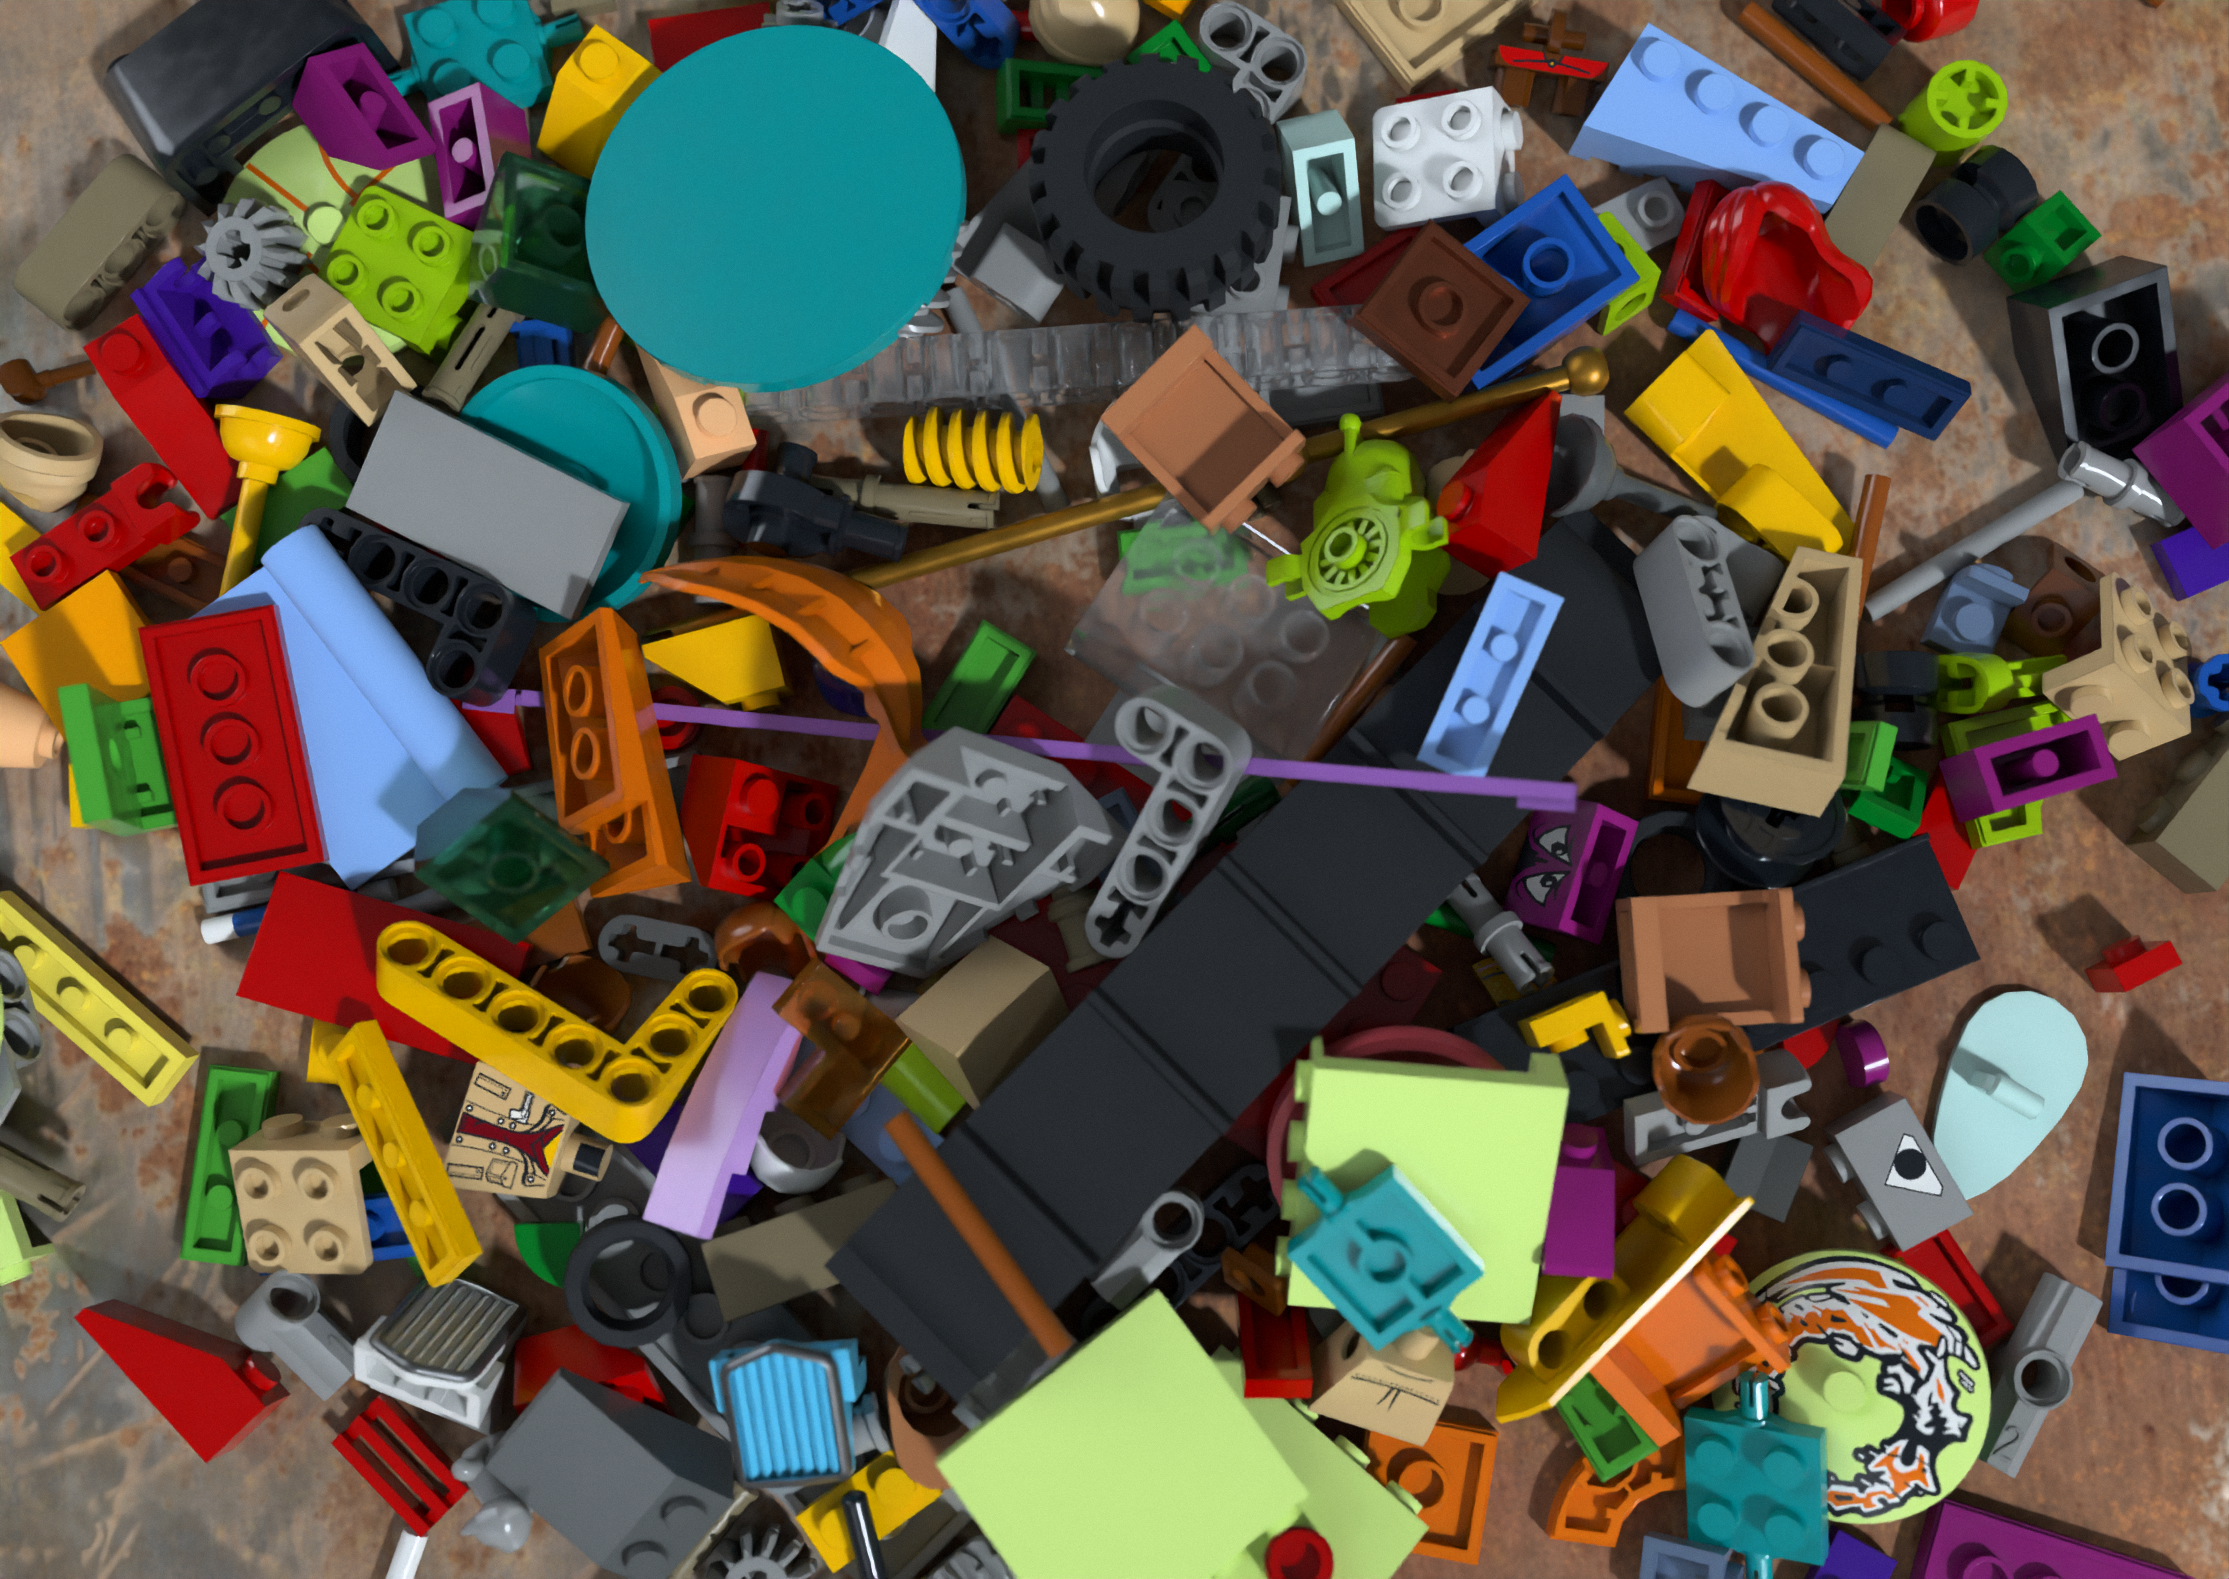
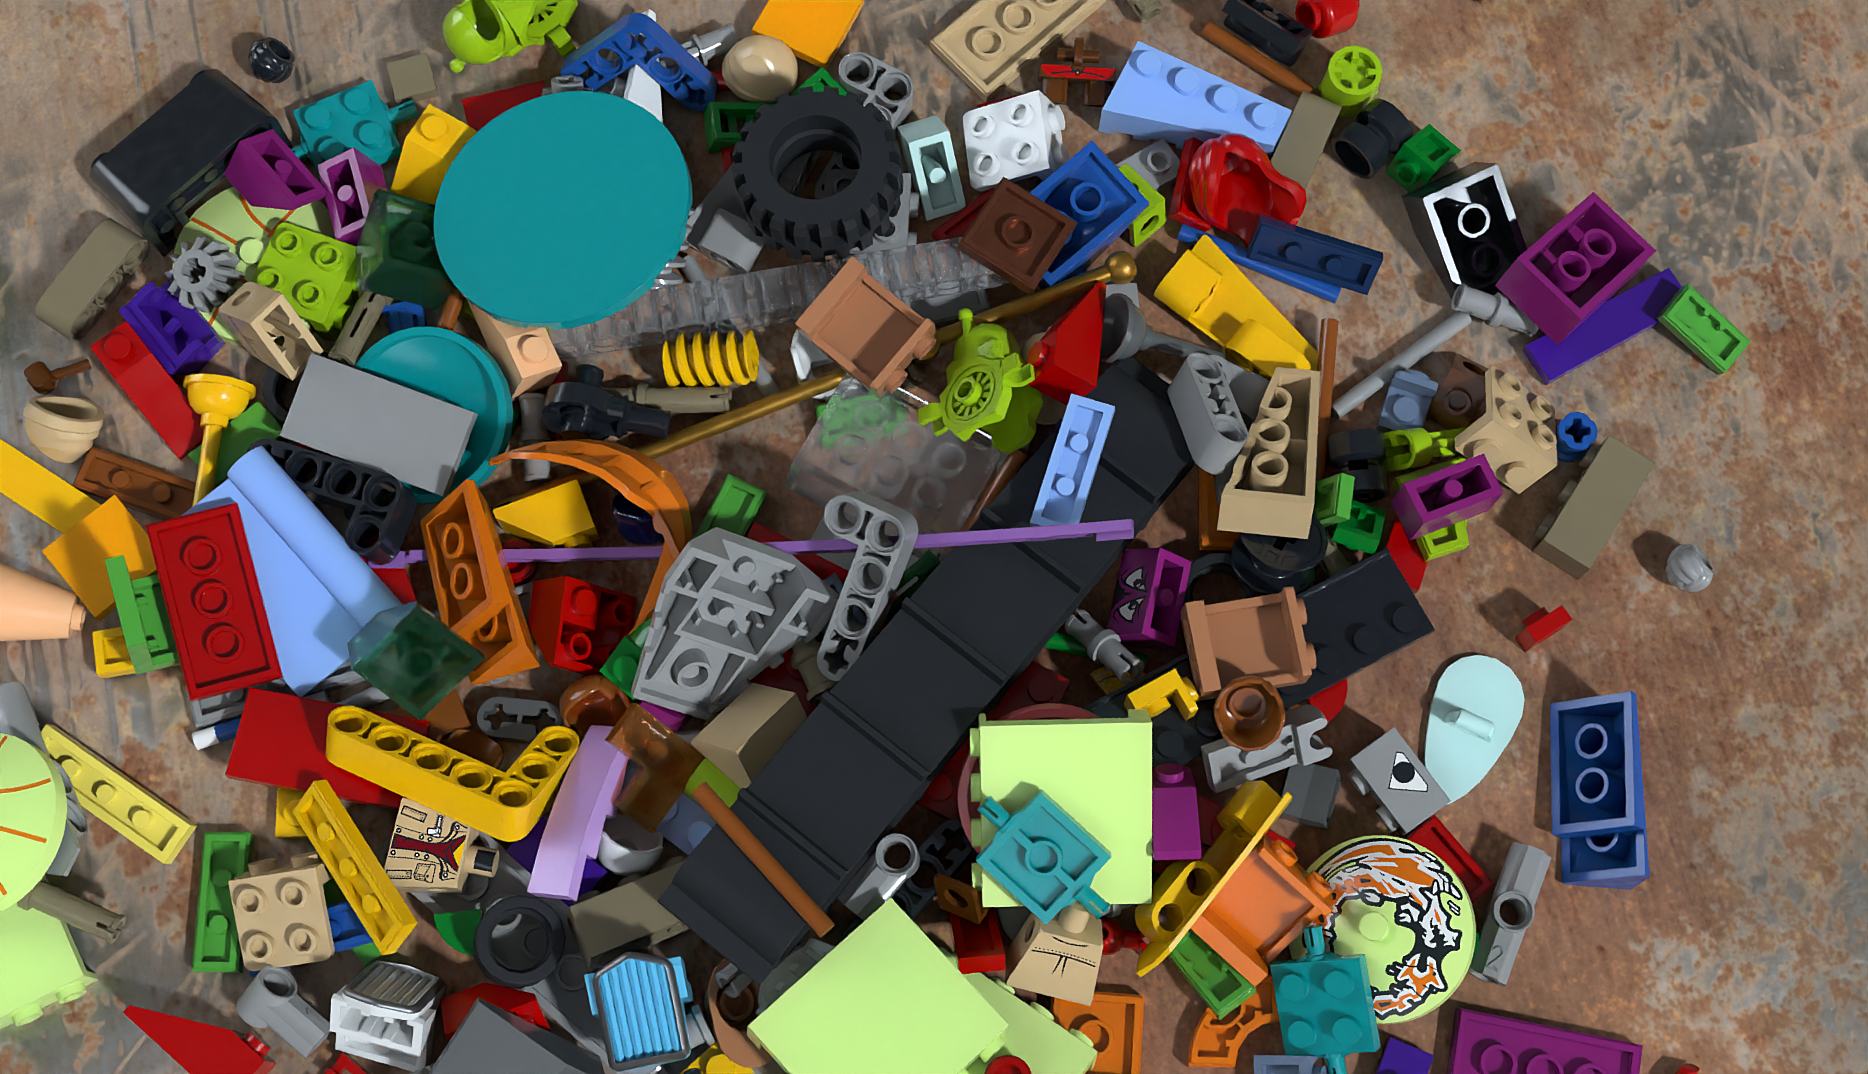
camera: 10 degrees left, 10 degrees down
red plate [9,462,201,611] -> none
magenta tile [1835,1019,1889,1088] -> none

